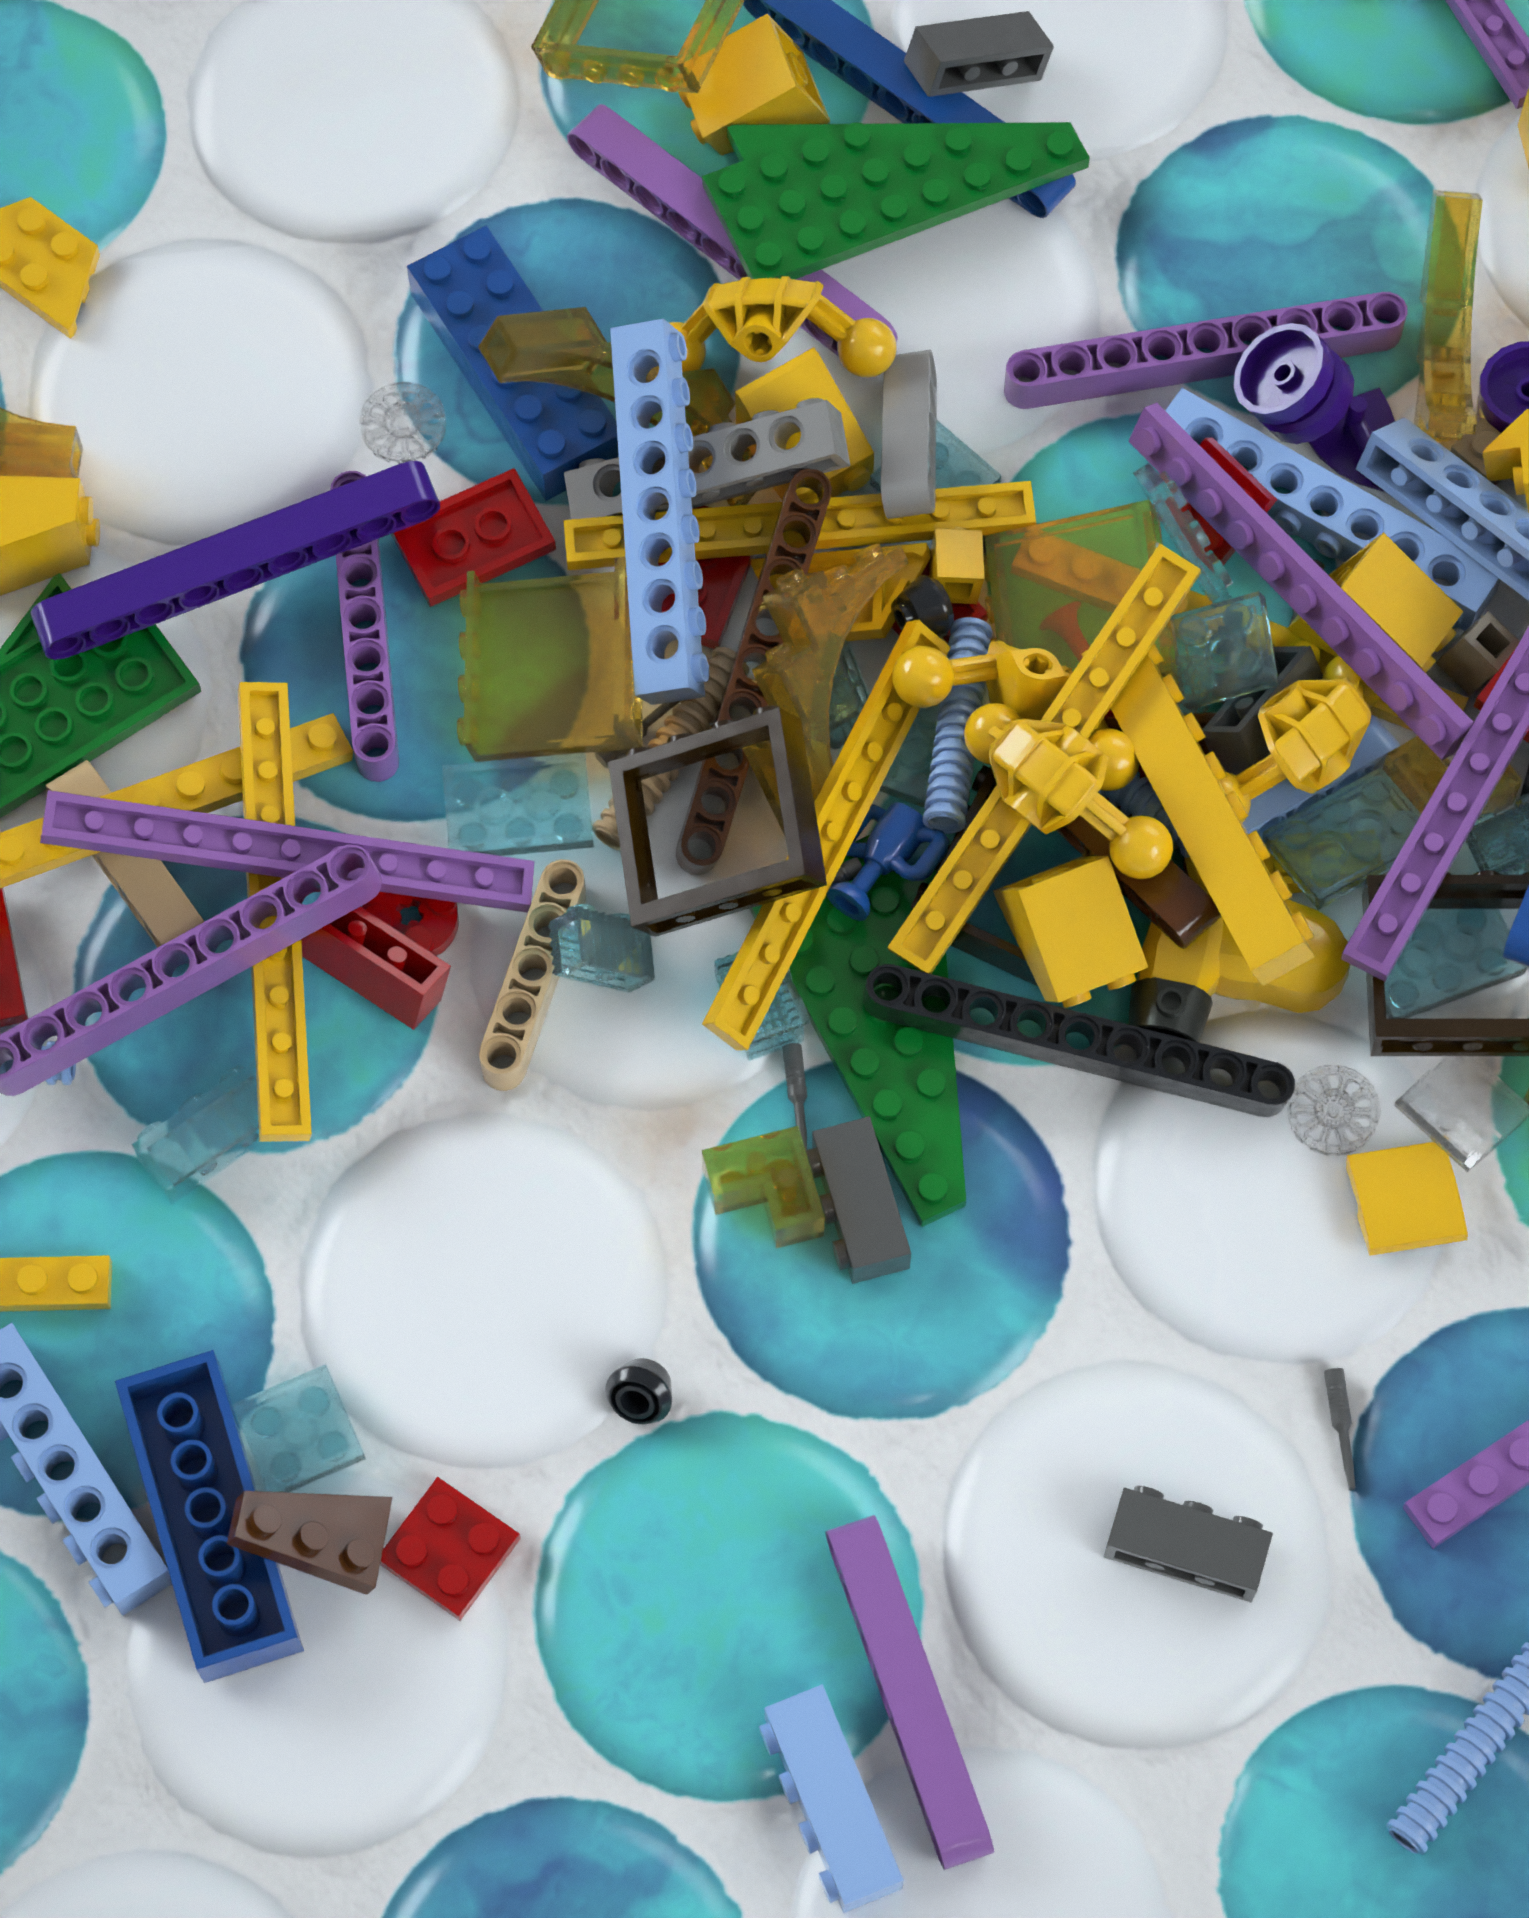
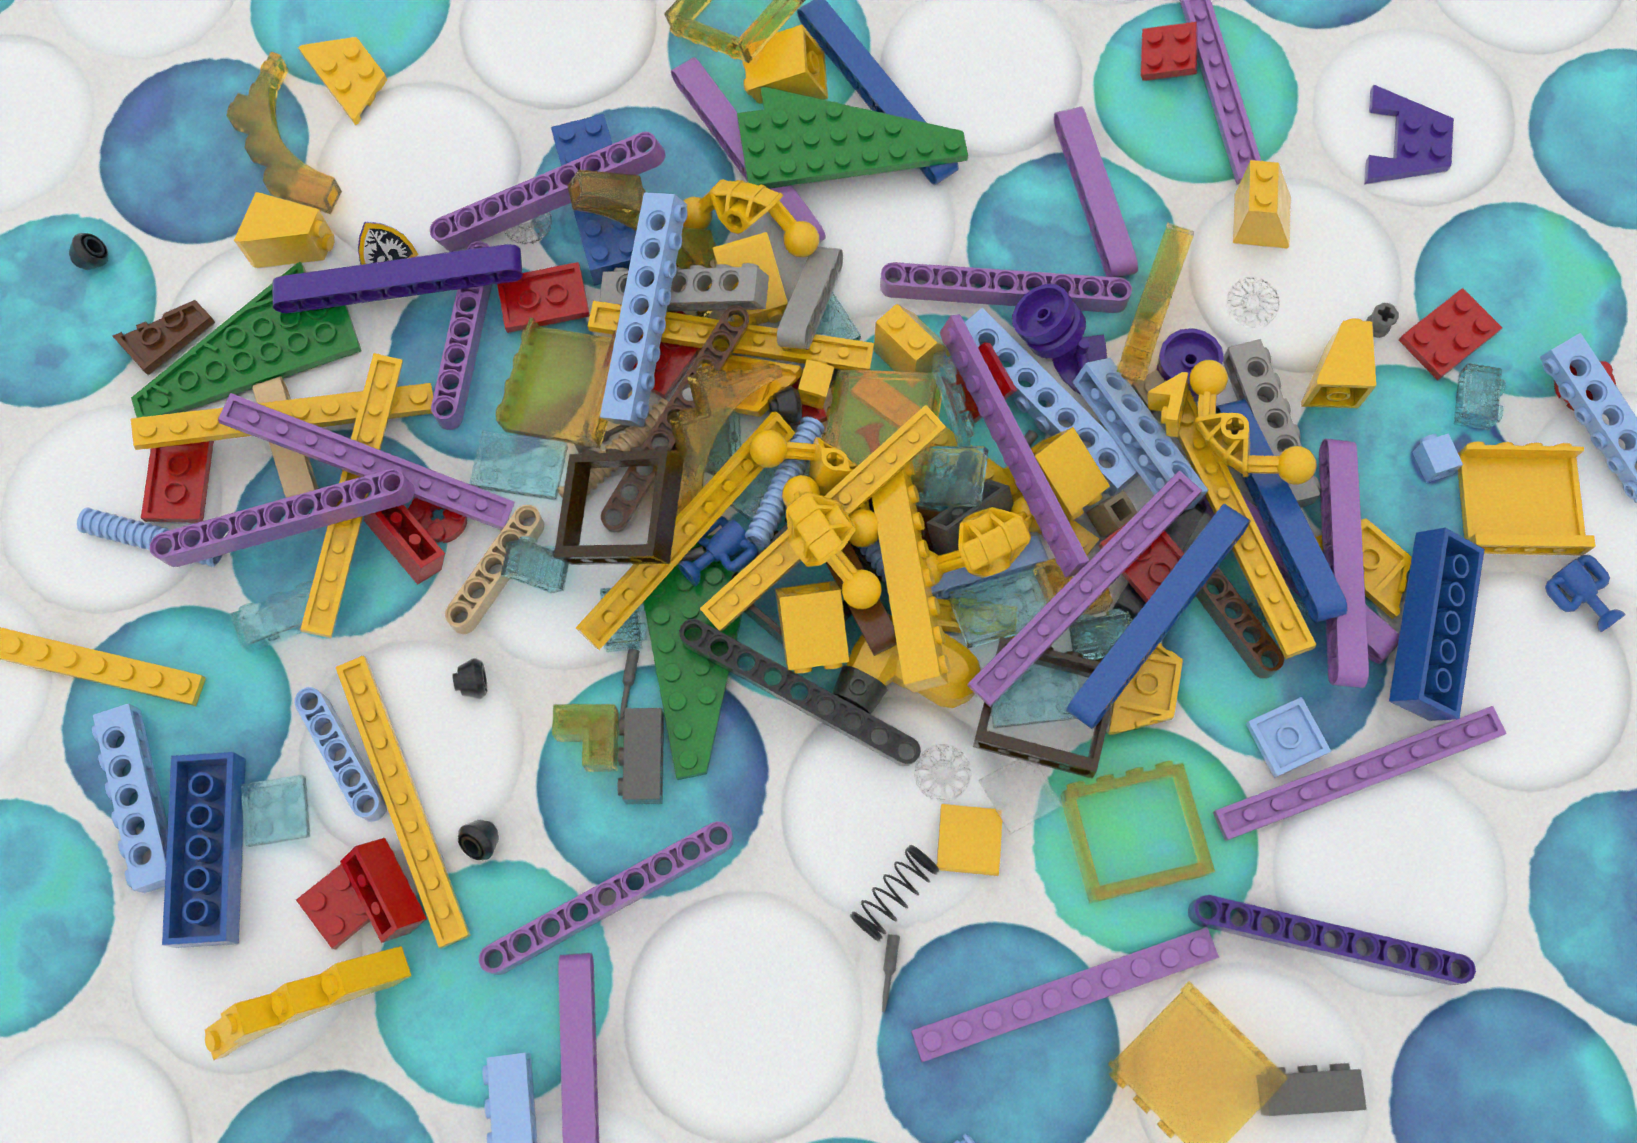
camera: 15 degrees right, 5 degrees up
reddish brown wing [227,1491,393,1595] -> none
dark grey brick [904,11,1054,97] -> none
dark grey brick [1103,1486,1273,1603] -> none
none -> yellow arch [204,946,412,1060]
none -> light blue beam [294,687,386,822]
none -> yellow plate [335,655,471,949]
none -> red brick [340,838,427,943]
none -> shield [358,222,418,265]
none -> medium lavender beam [430,131,666,251]
none -> black cone [453,658,487,699]
none -> medium lavender beam [479,821,734,975]
none -> black piece [850,845,939,942]
none -> yellow slope [874,304,950,389]
none -> medium lavender beam [1054,106,1138,277]

